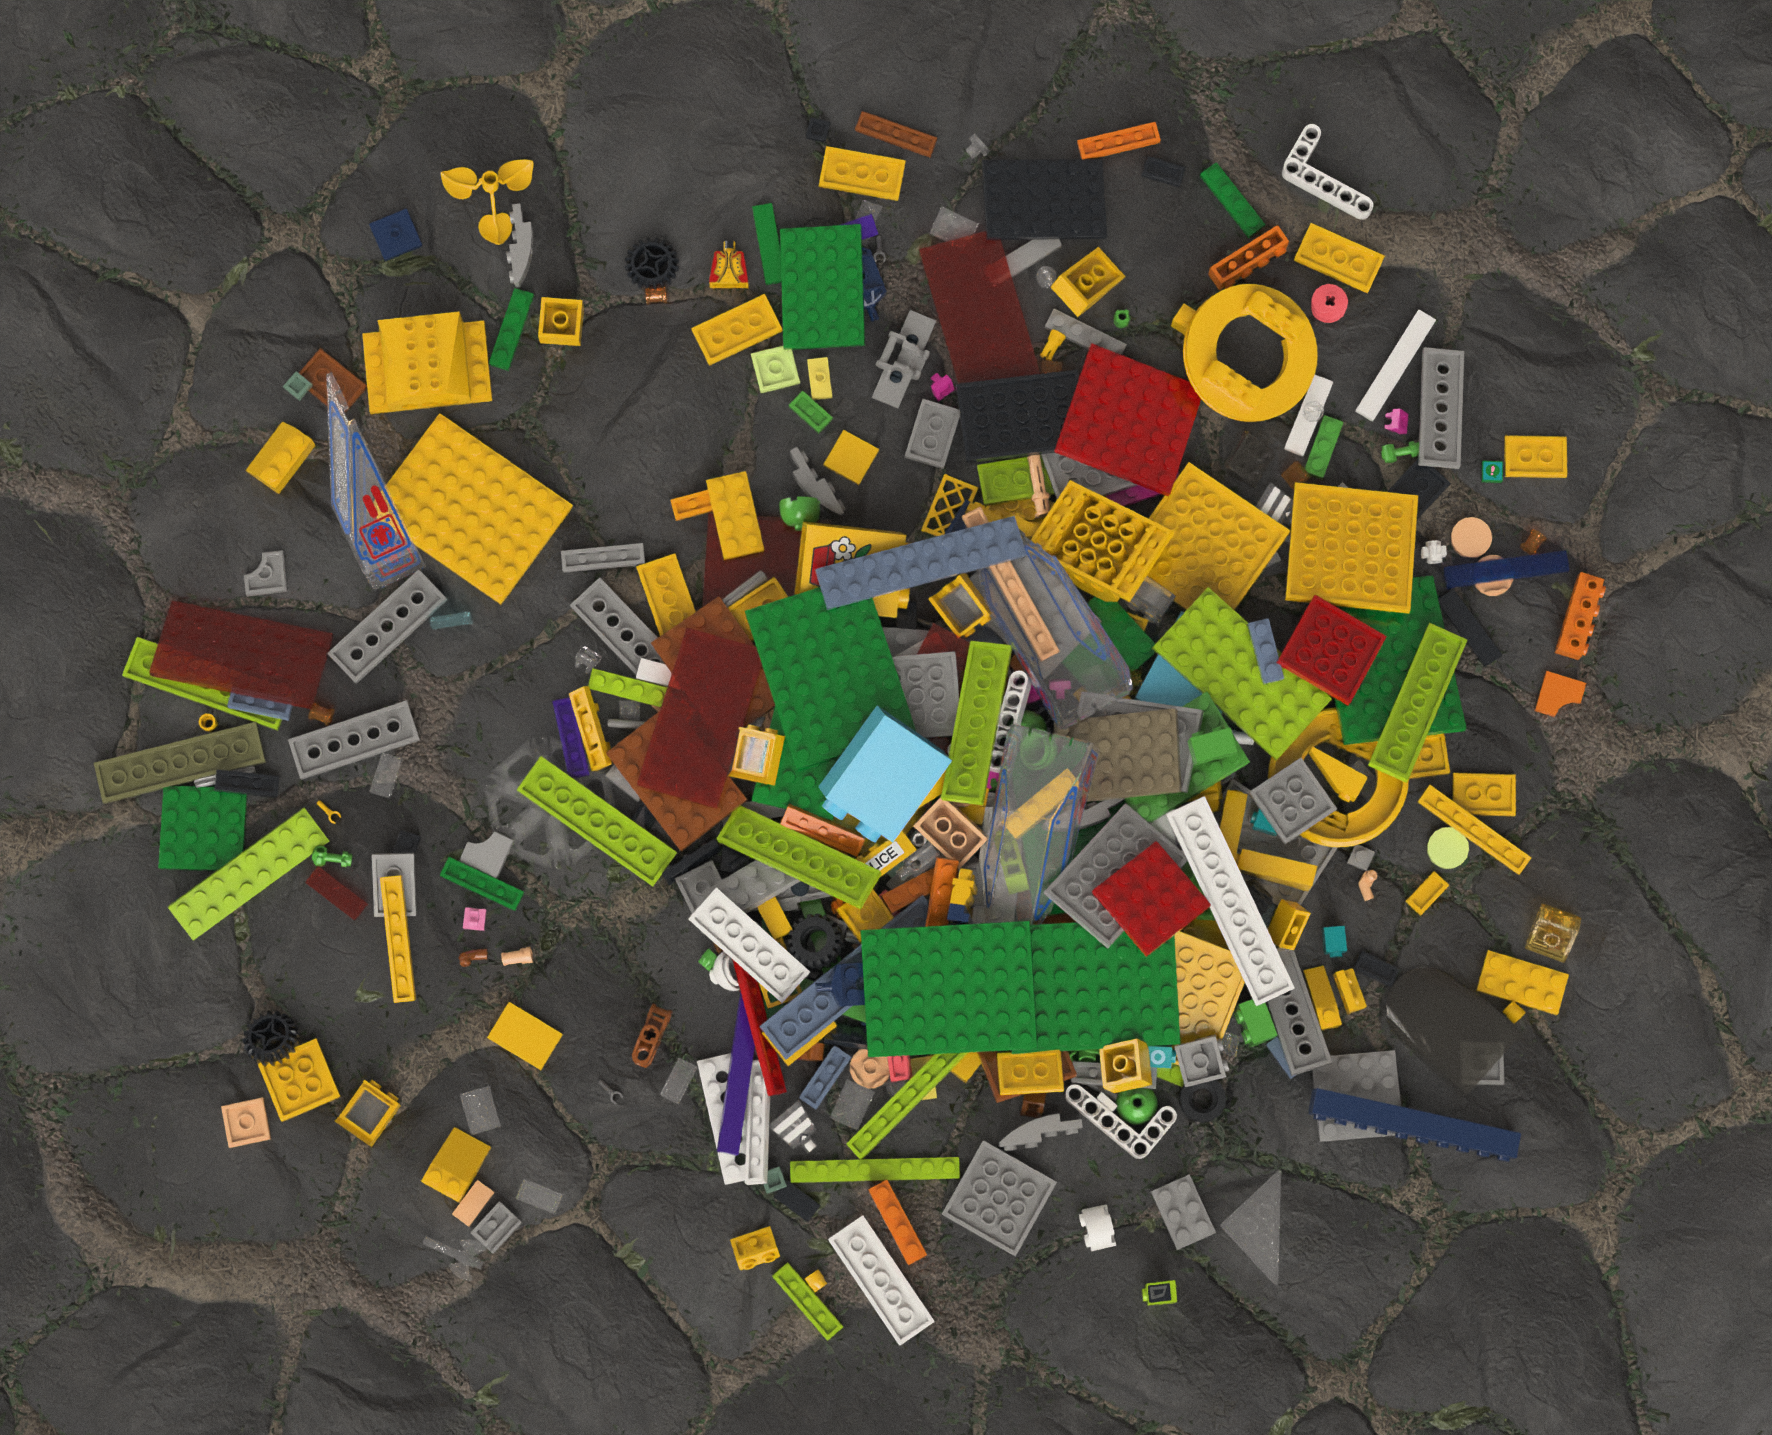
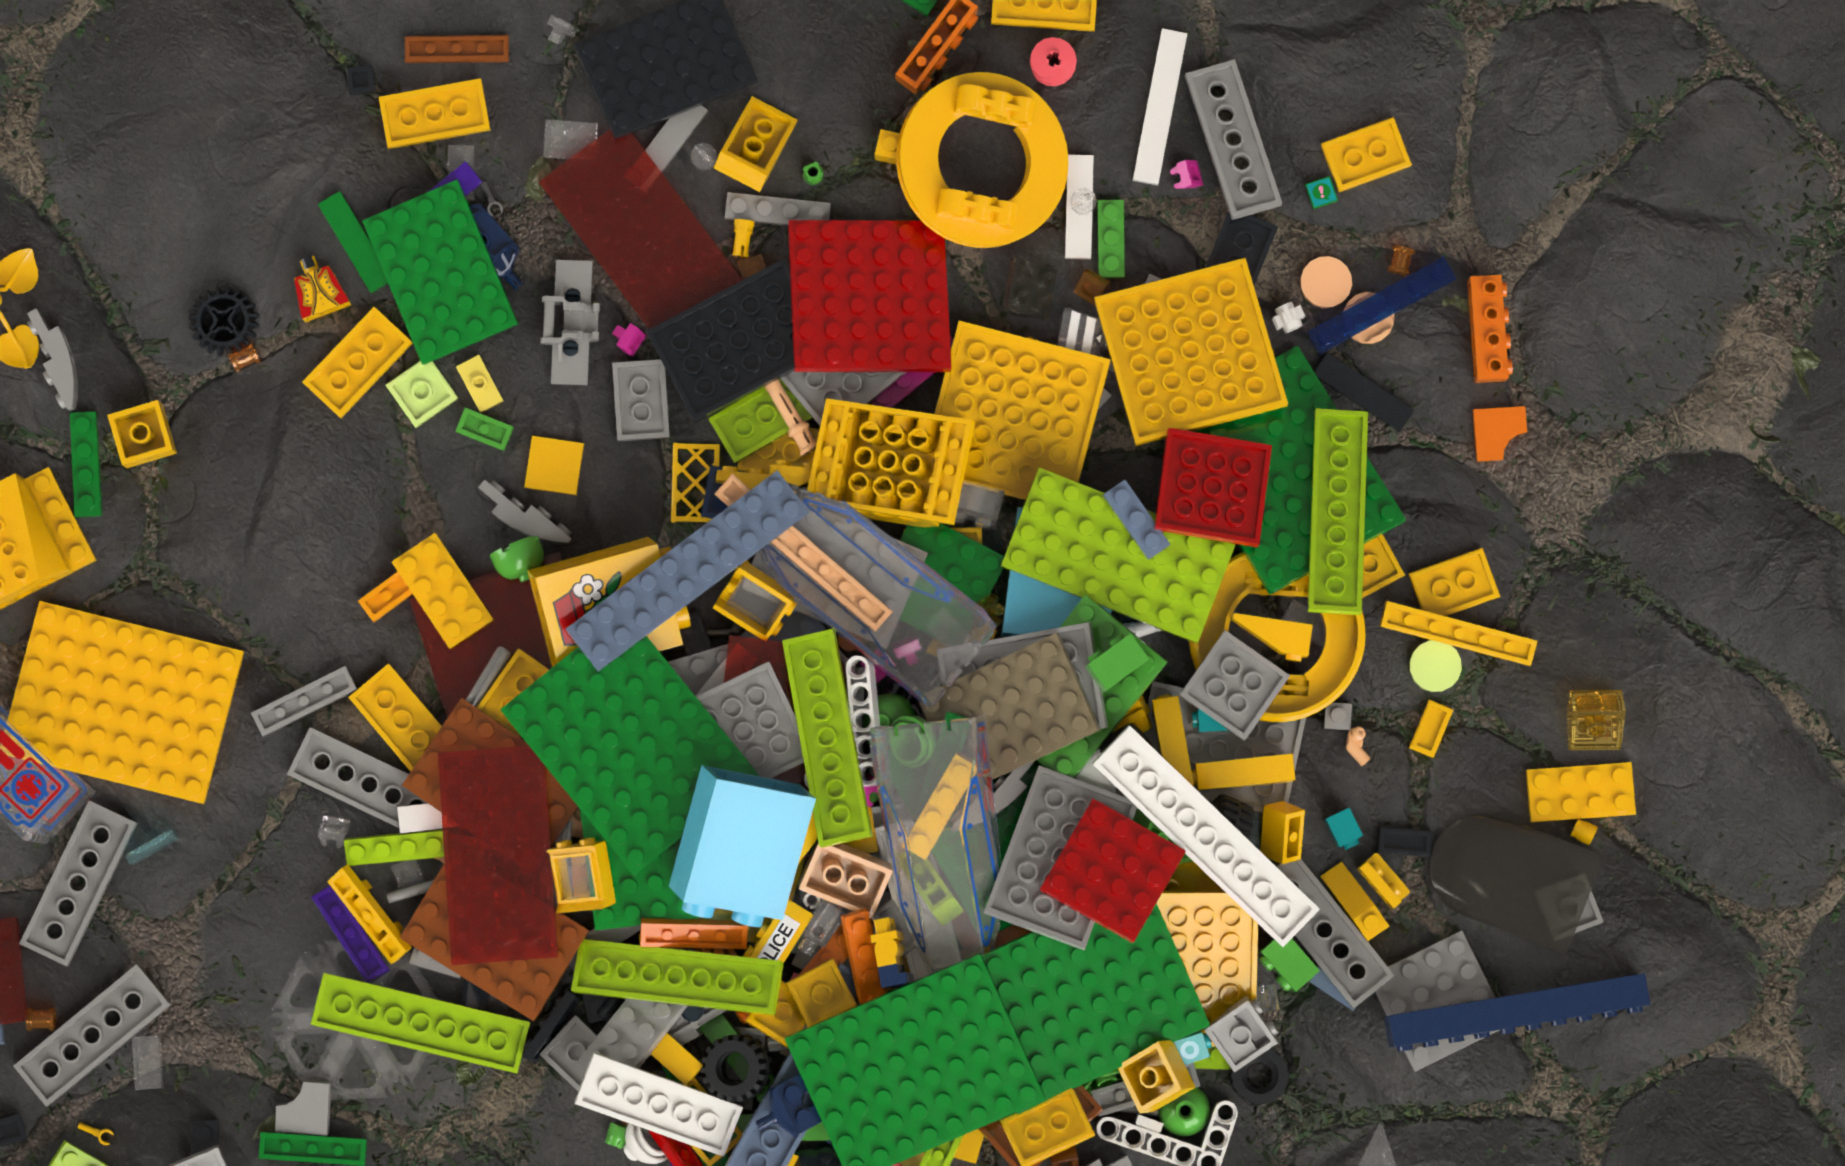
camera: 25 degrees left, 5 degrees up
bright green bar [1381,441,1419,463] -> none
none -> yellow tile [785,958,857,1027]

